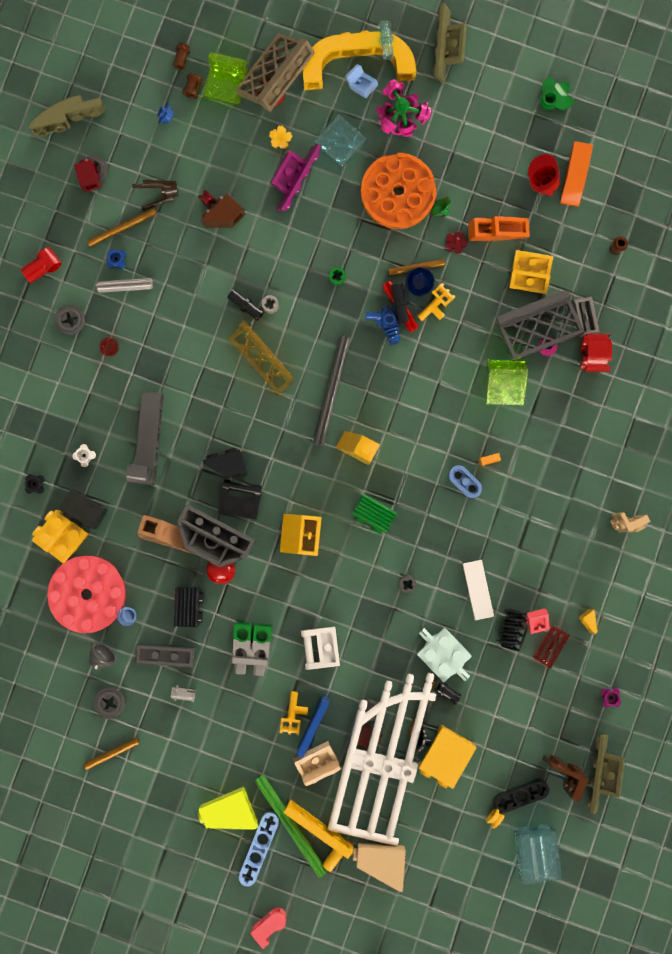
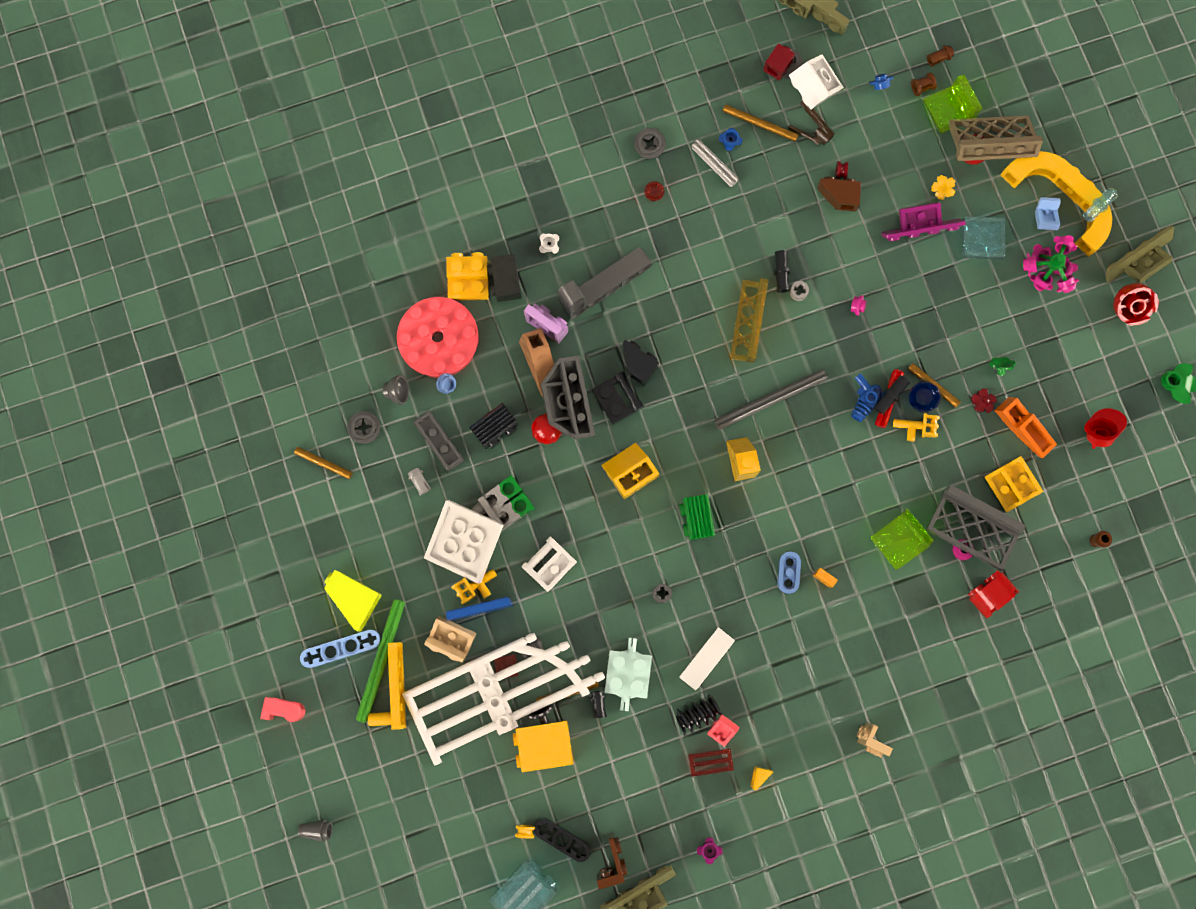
camera: 55 degrees right, 5 degrees down
red piece [20,247,62,284] -> none
black plate [25,475,45,494] -> none
green bush [329,267,346,286] -> none
tan slope [353,842,406,892] -> none
orange plate [361,153,436,229] -> none
orange slope [560,141,593,207] -> none
light grey tile [572,296,600,338] -> none
none -> white plate [424,500,503,583]
none -> lavender plate [524,303,568,344]
none -> white slope [789,55,844,109]
none -> dark pink plate [851,295,867,316]
none -> red cylinder [1113,283,1159,326]

